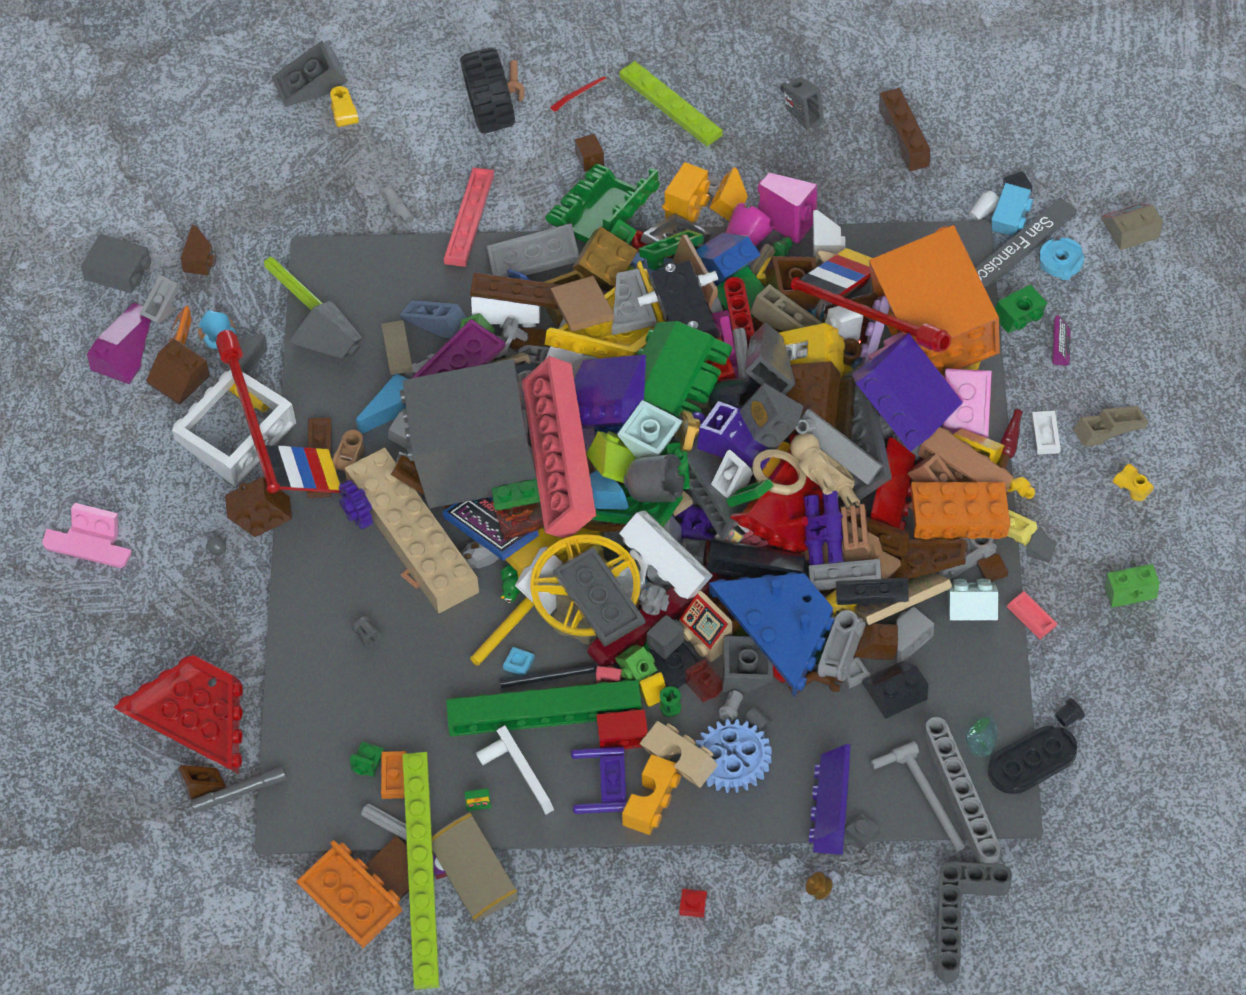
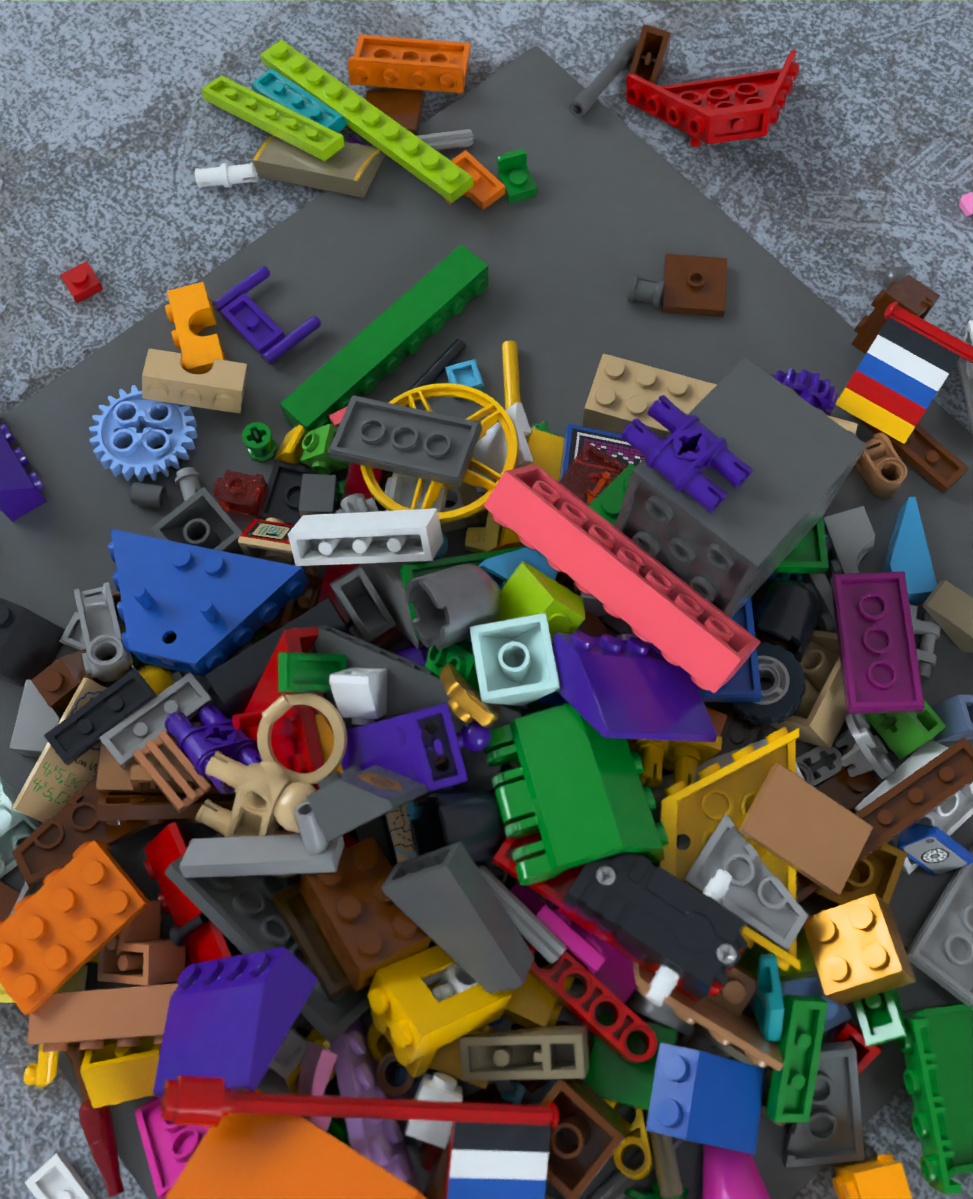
camera: 140 degrees right, 15 degrees up
green tile [464,788,491,811] -> none
white piece [476,726,554,814] -> none
red brick [597,709,648,749] -> none
none -> black piece [169,912,209,946]
none -> white pin [195,163,258,188]
none -> lime plate [201,75,345,161]
none -> teal tile [251,68,347,133]
none -> dark purple pin [621,395,753,513]
none -> reddish brown plate [662,254,727,317]
none -> teal tile [754,954,784,1042]

